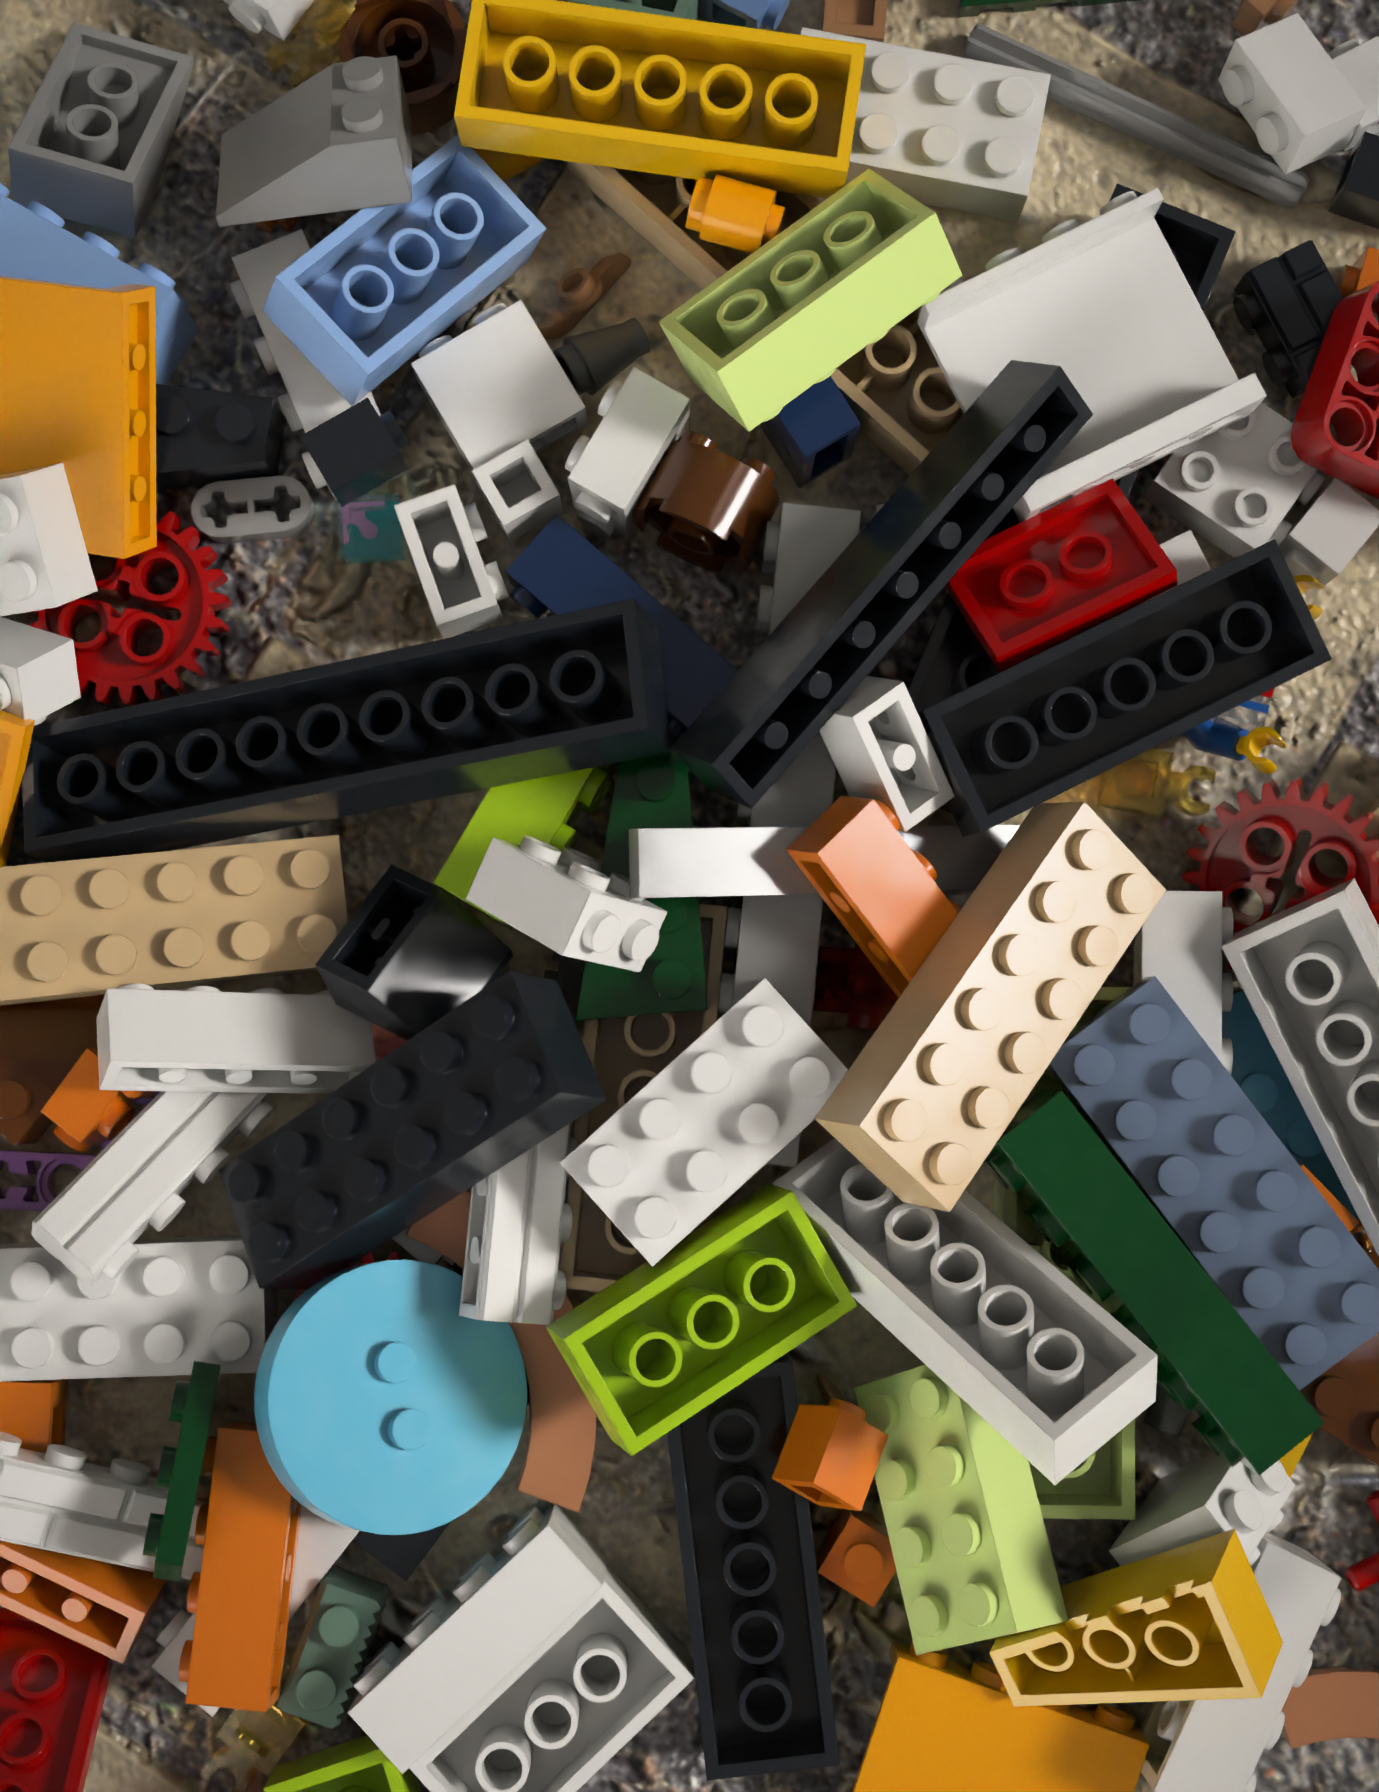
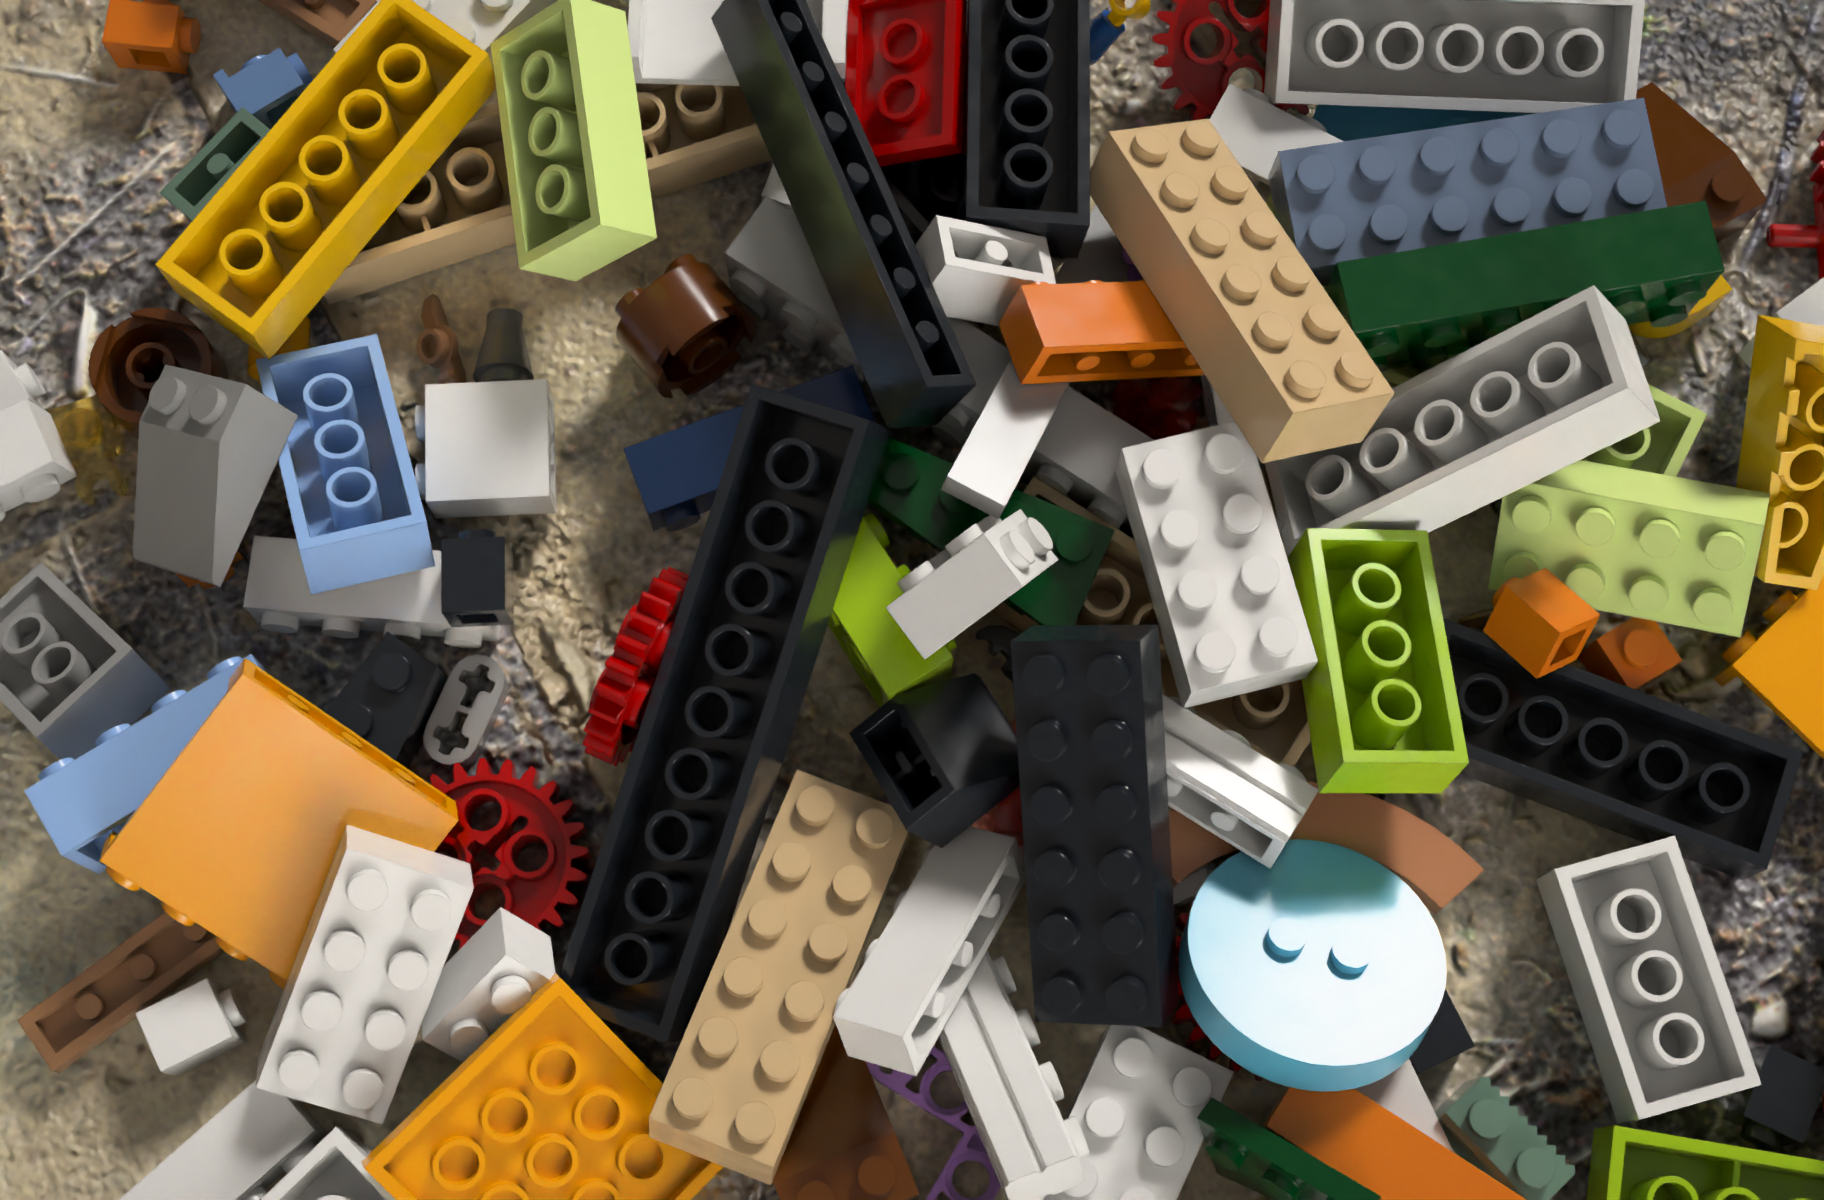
camera: 65 degrees left, 10 degrees down
orange brick [40,1048,156,1153] -> none
clear light blue tile [336,494,405,564] -> none
white brick [348,1504,607,1774] -> none
white brick [394,484,509,639] -> none
white brick [472,439,564,542] -> none
white brick [565,367,690,539] -> none
light orange brick [686,174,786,254] -> none
dark blue brick [760,376,861,488] -> none
clear yellow plate [1096,749,1216,818] -> none
white brick [1109,1453,1296,1566] -> none
none -> red gear [583,566,689,766]

